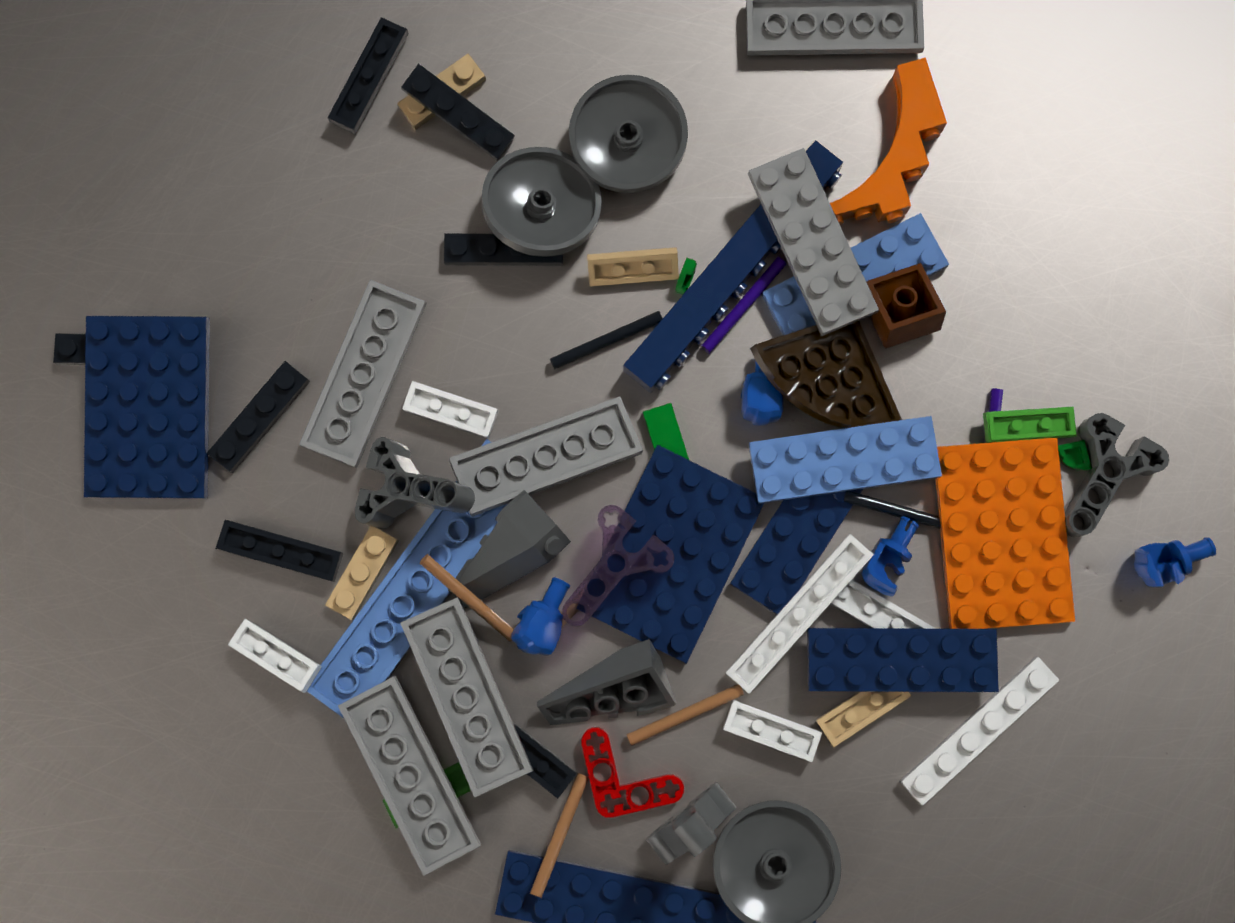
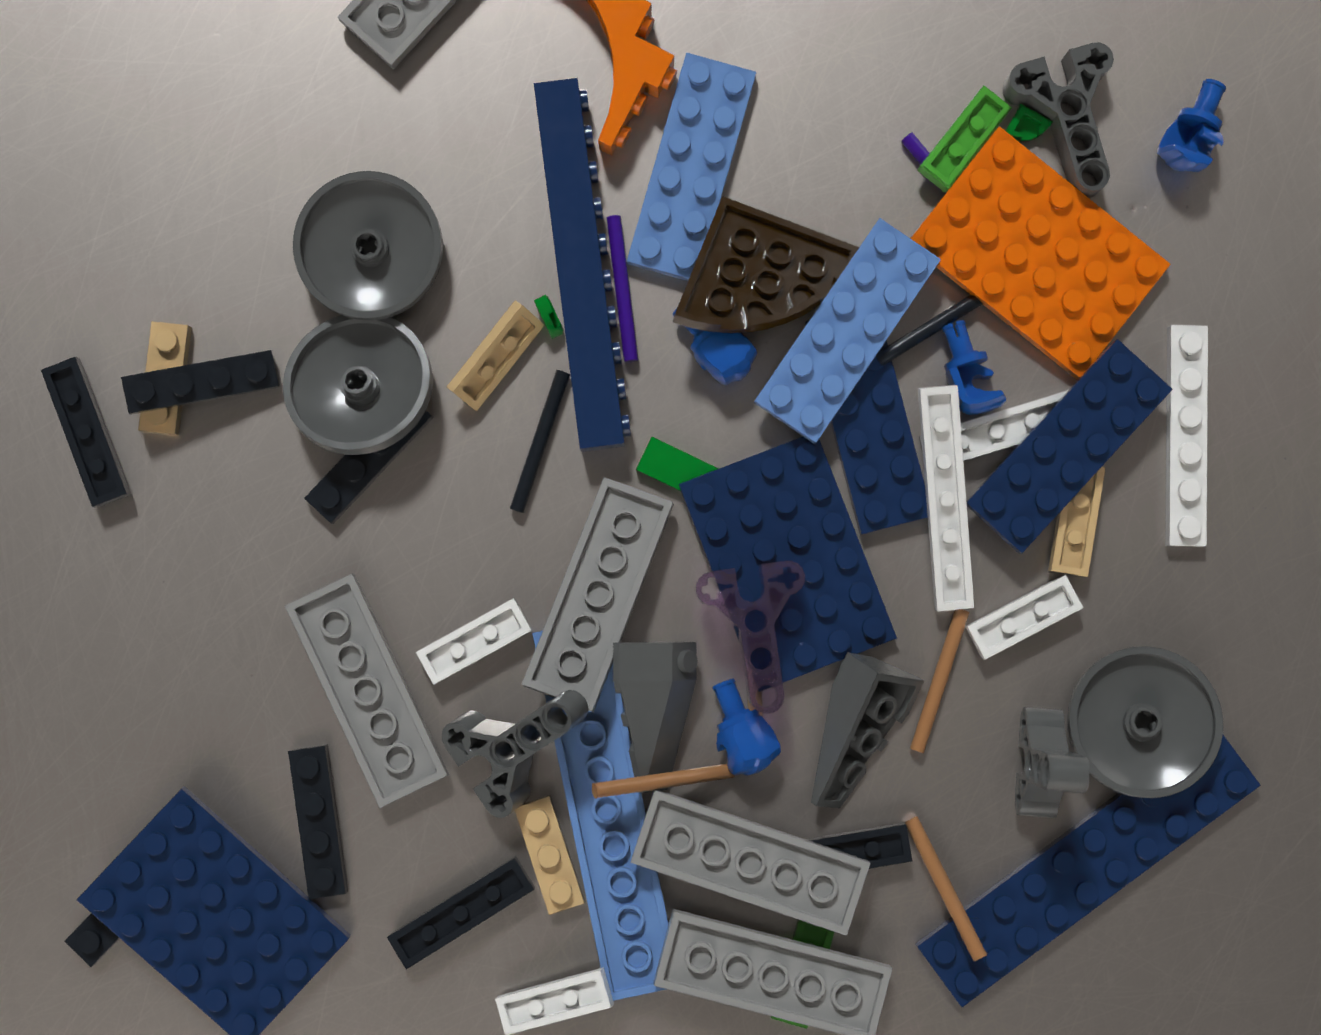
camera: 50 degrees left, 5 degrees up
red beam [581,727,684,818] -> none
light grey plate [748,148,879,336] -> none
reddish brown slope [866,263,946,349] -> none

